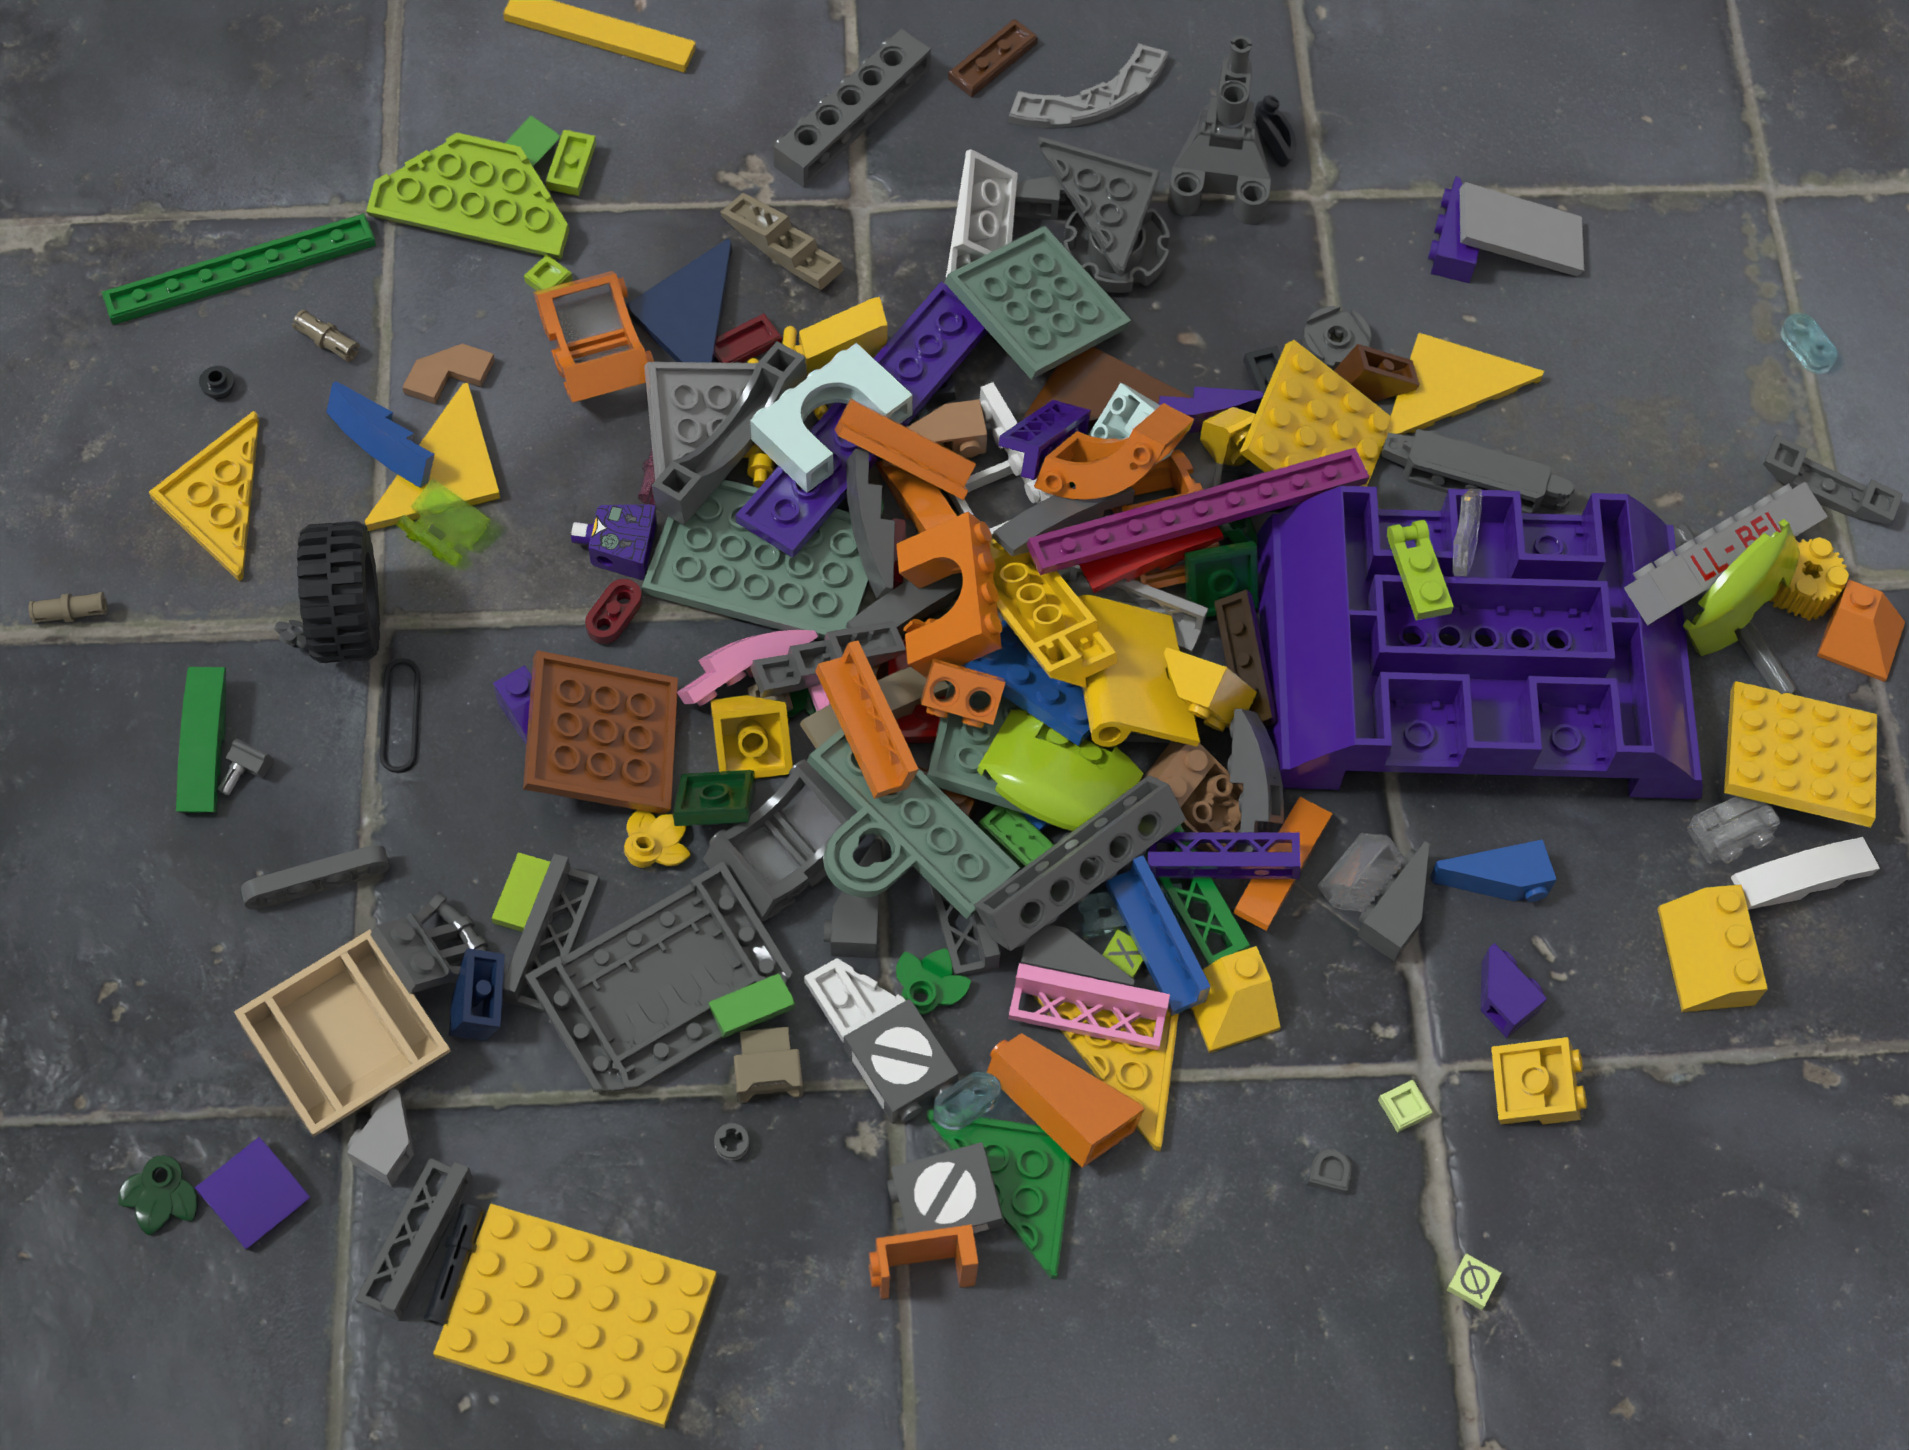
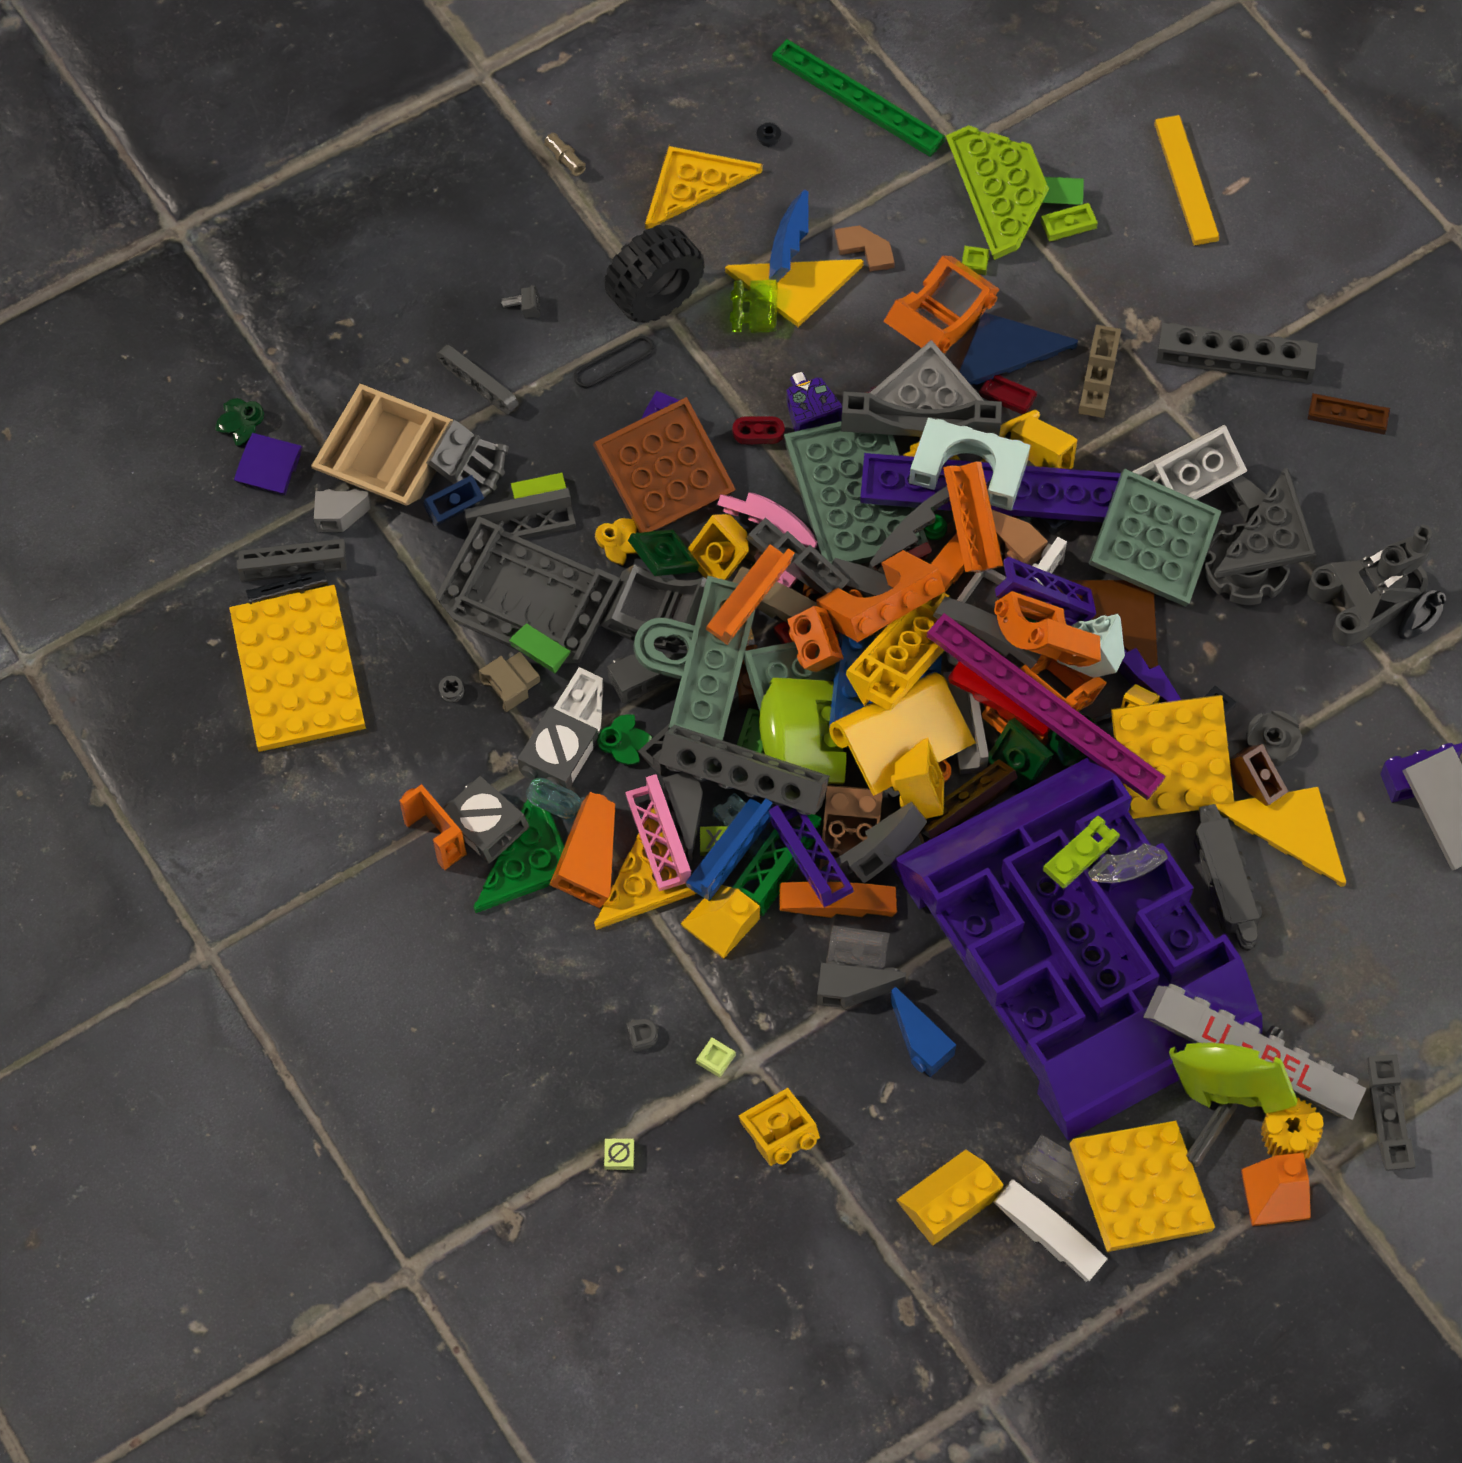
camera: 65 degrees right, 0 degrees up
green slope [176,667,226,812] -> none
dark tan pin [292,310,360,362] -> none
light grey tile [1008,44,1169,128] -> none
dark purple slope [1480,943,1547,1039] -> none

